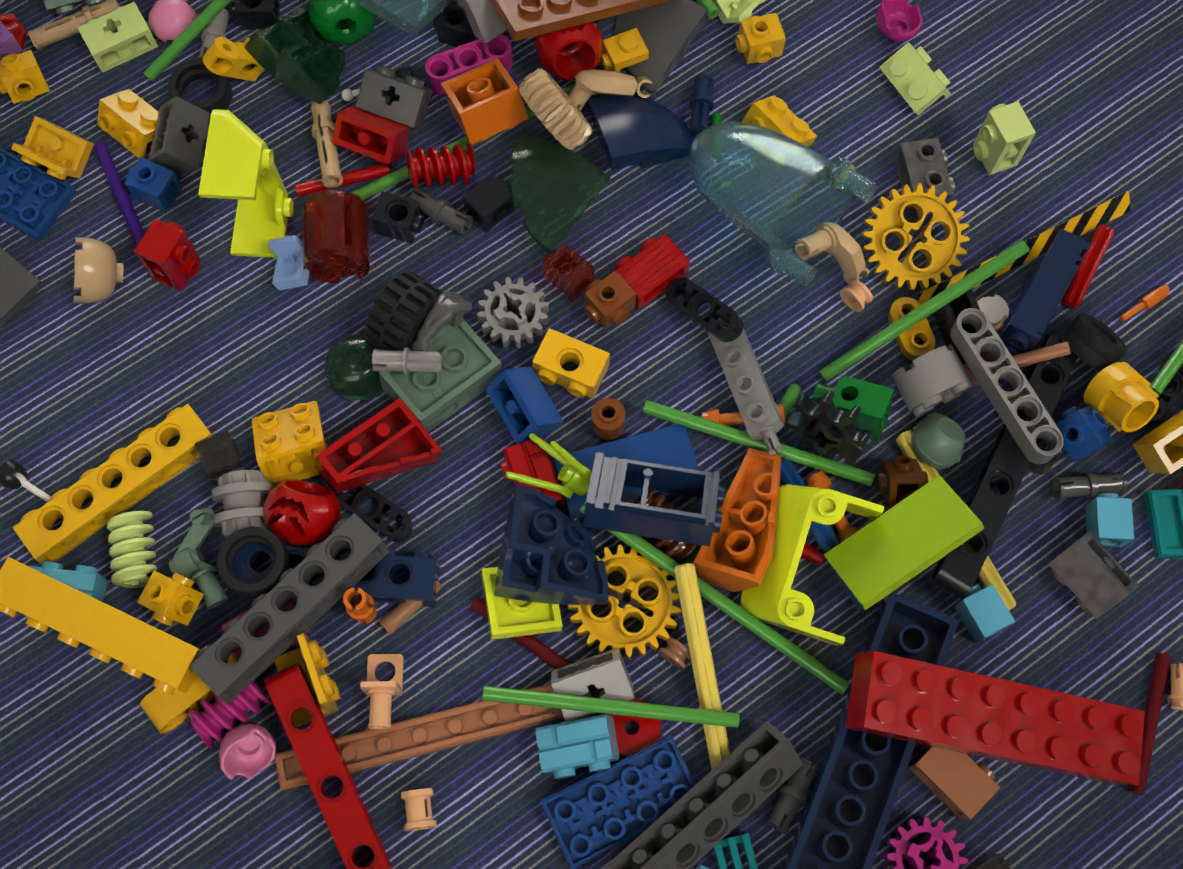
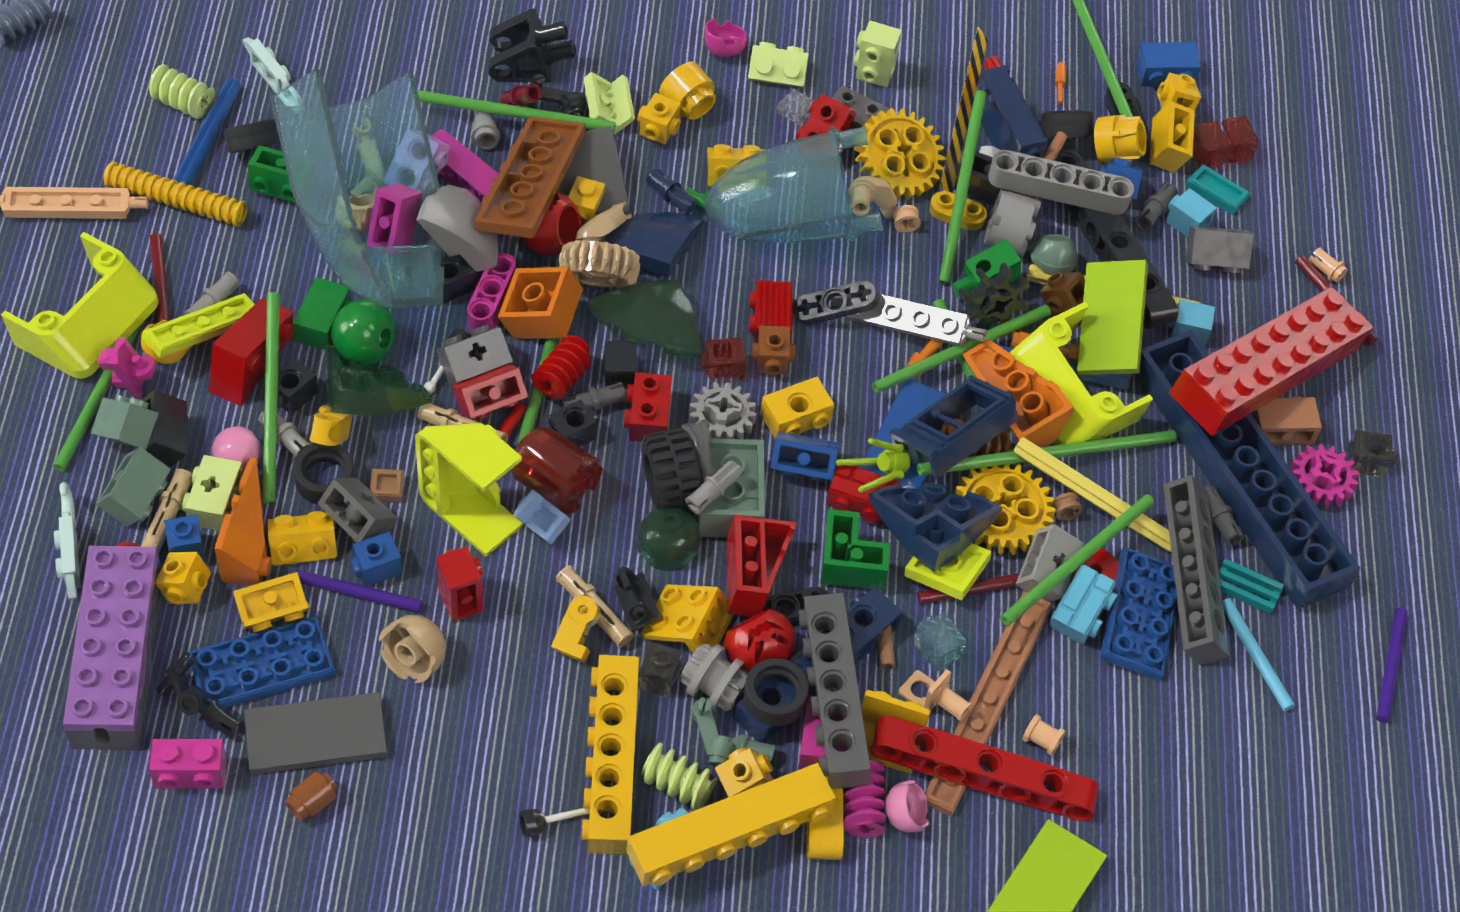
camera: 55 degrees left, 15 degrees down
orange pin [343,587,377,624] -> none
dark orange brick [591,398,626,440] -> none
none -> blue brick [164,515,206,562]
none -> orange wedge [215,457,272,586]
none -> yellow leg [551,595,601,663]
none -> tan pin [556,565,634,648]
none -> black hinge [614,567,661,633]
none -> red brick [624,372,672,442]
none -> yellow piece [659,62,716,120]
none -> clear tile [776,88,814,125]
none -> red brick [796,93,857,164]
none -> green brick [820,509,890,590]
none -> clear light blue brick [913,612,967,672]

